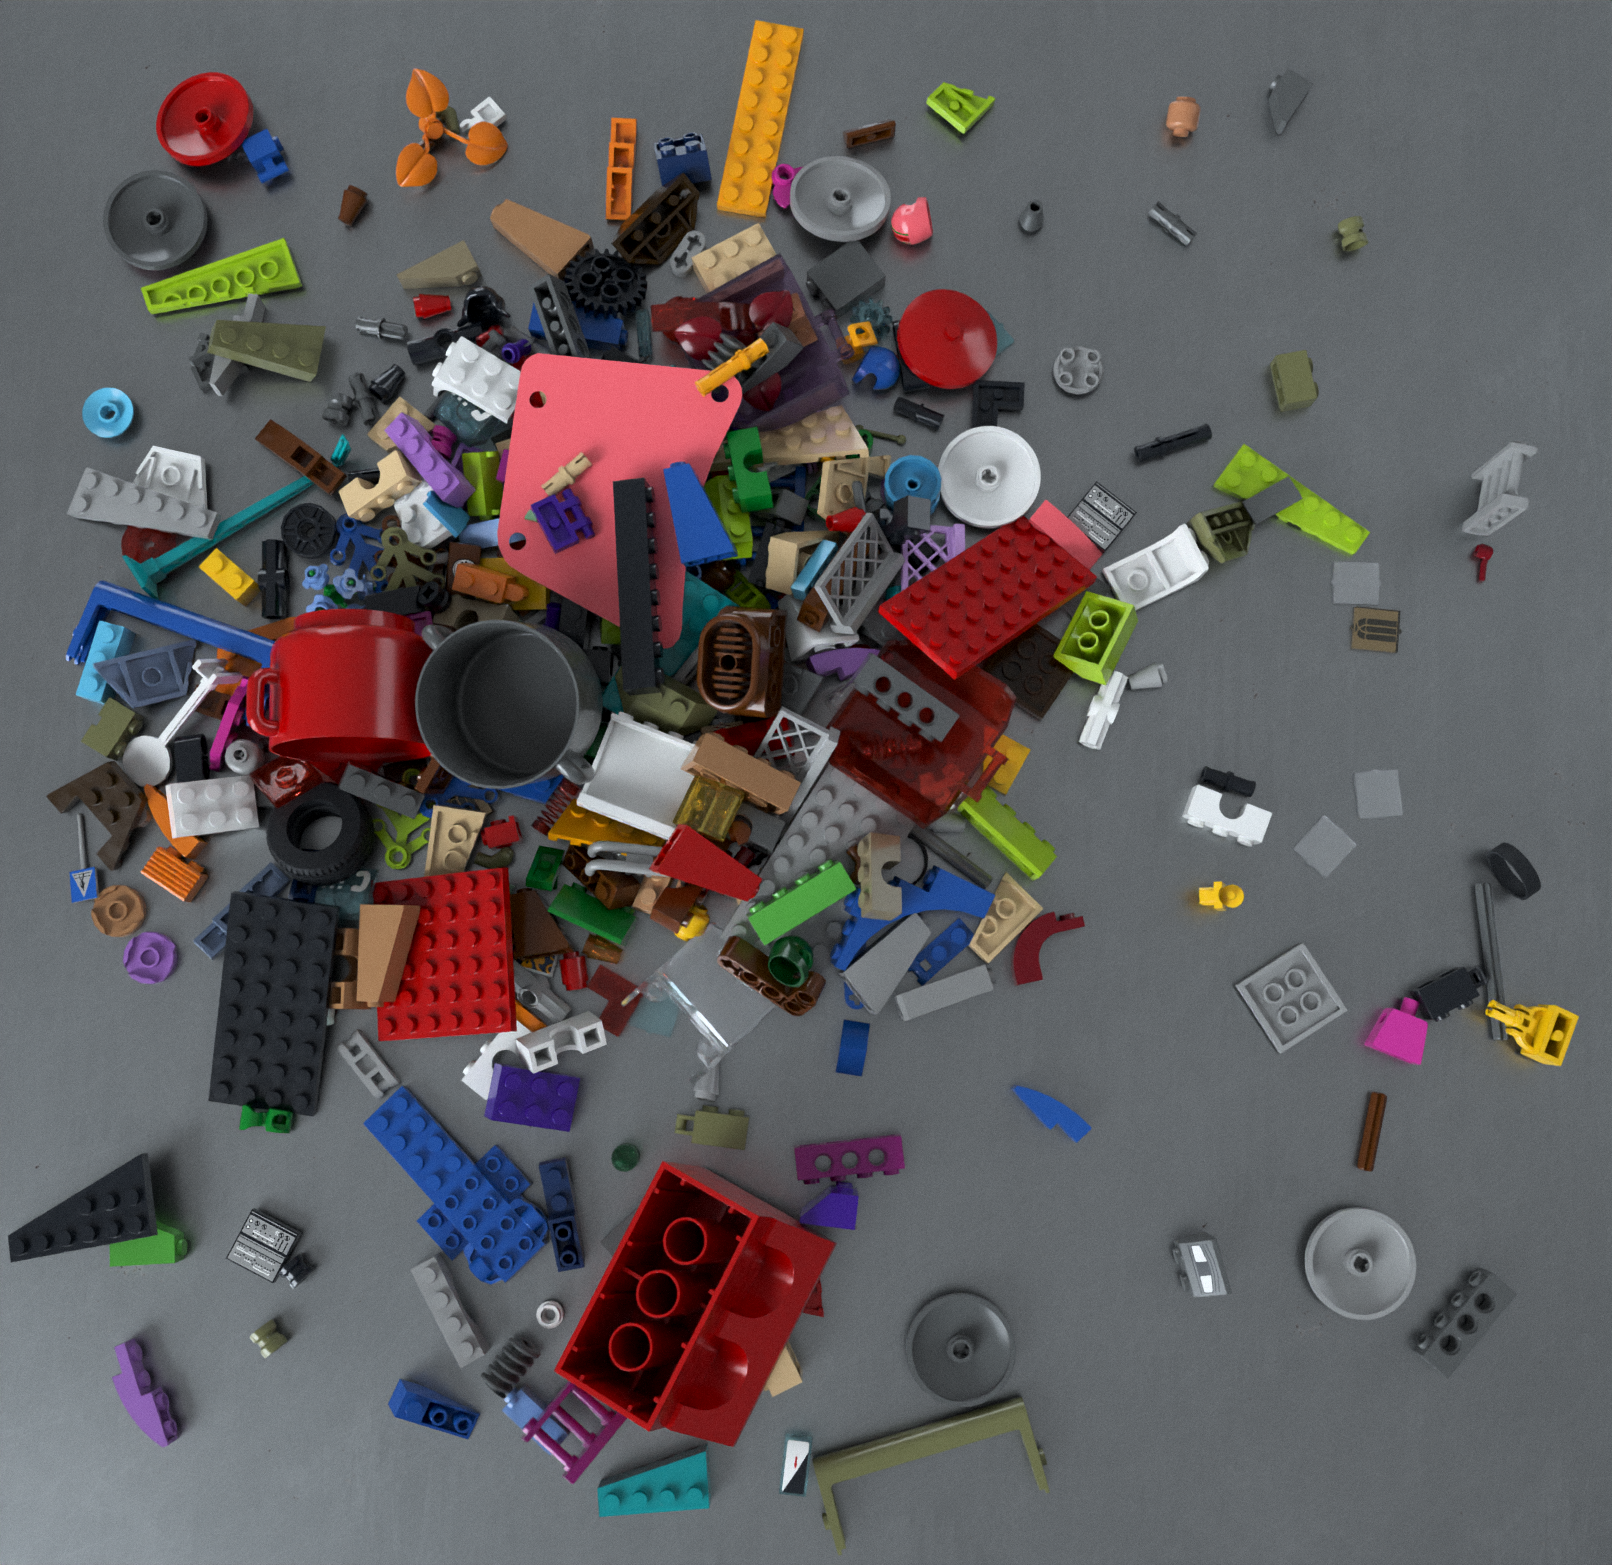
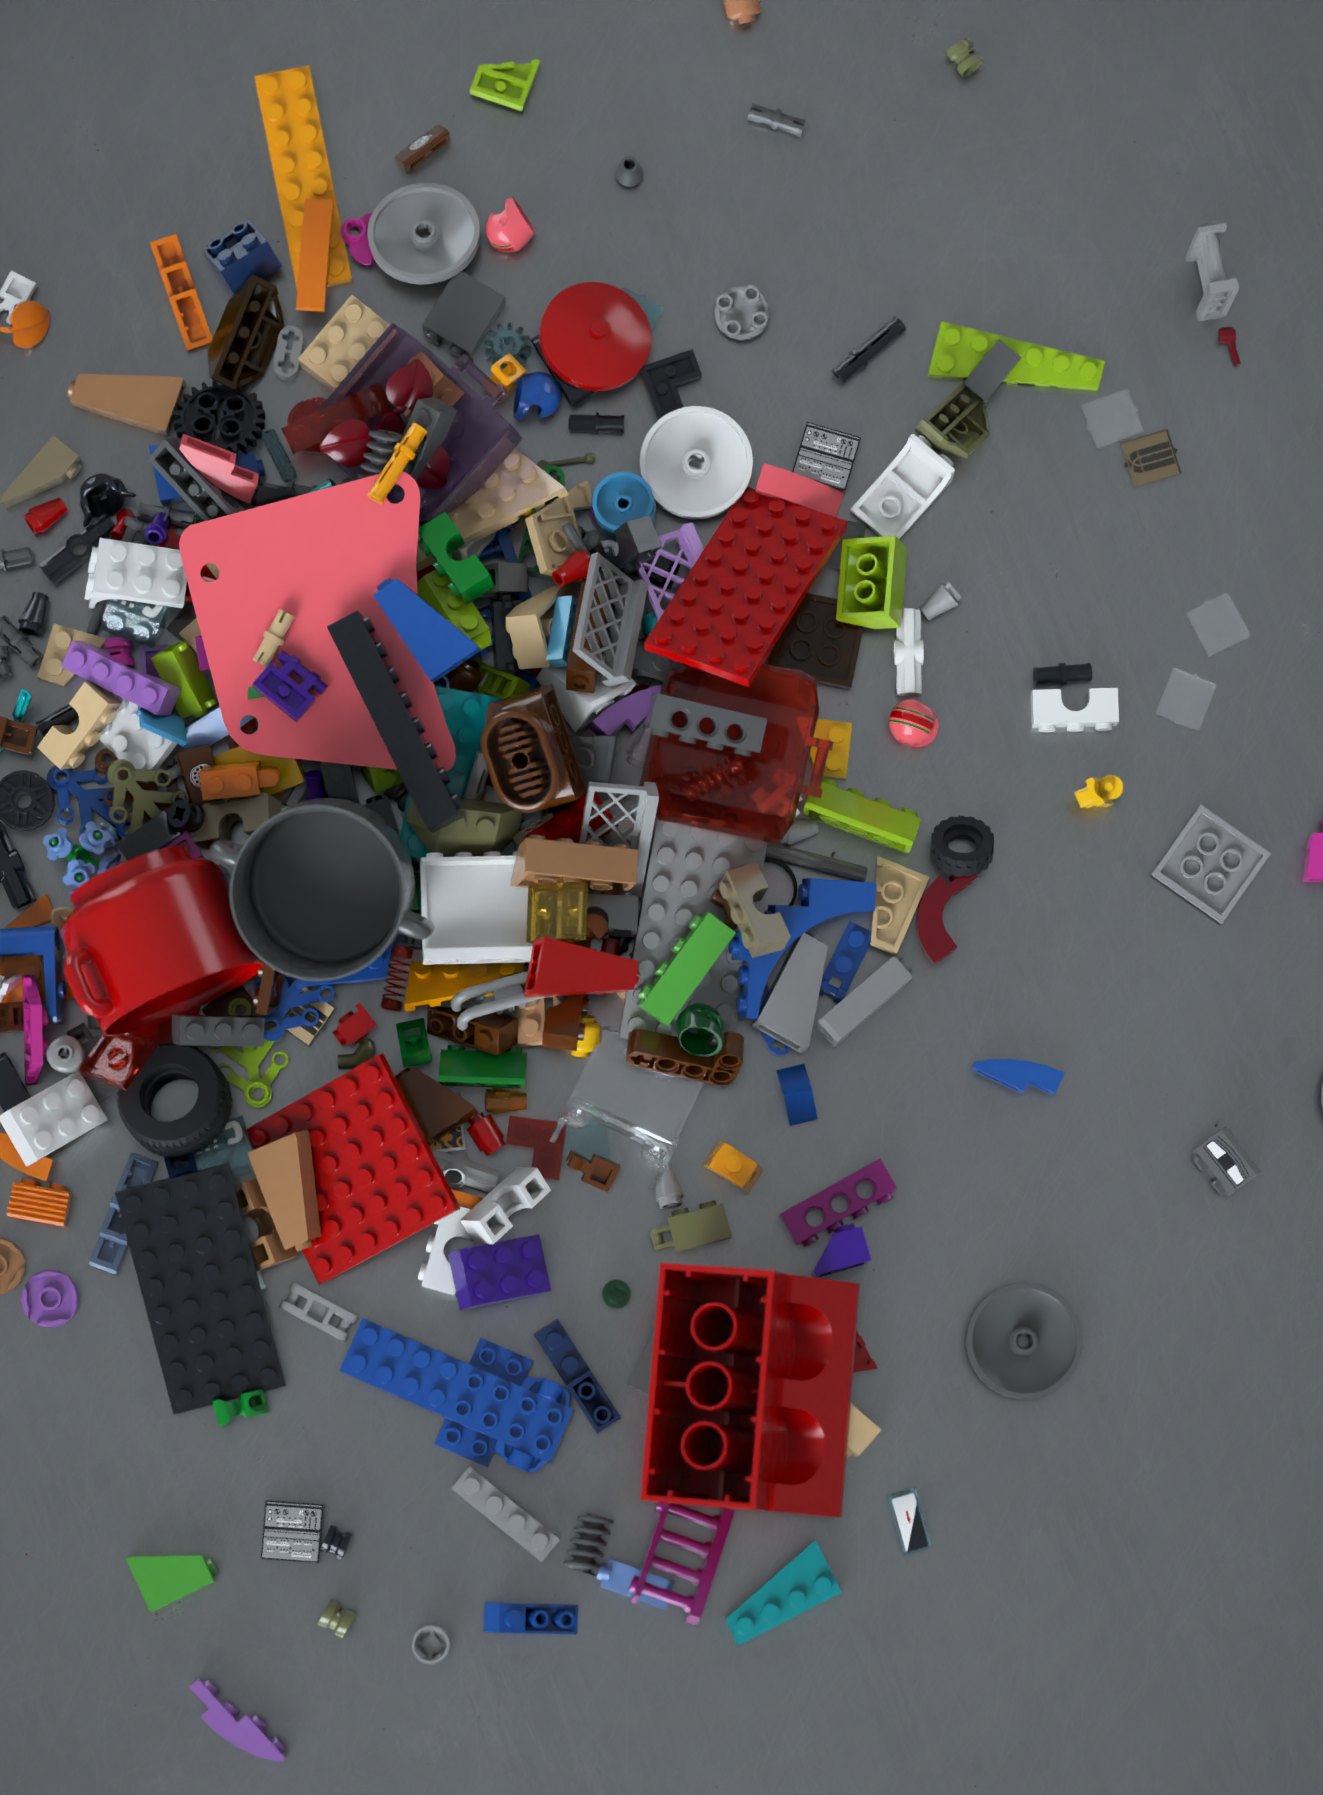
camera: 25 degrees left, 0 degrees up
black wing [8,1153,158,1263] -> none
tan wing [424,804,488,877] -> none
white plate [536,1300,564,1329] -> none
olive piece [812,1397,1050,1556] -> none
olive brick [1270,350,1319,412] -> none
none -> coral slope [179,434,259,504]
none -> orange slope [296,199,334,312]
none -> light grey wheel [412,1625,451,1664]
none -> reddish brown plate [566,1150,620,1193]
none -> light orange torso [702,1141,763,1195]
none -> coral helmet [888,698,939,747]
none -> black tyre [930,816,994,877]

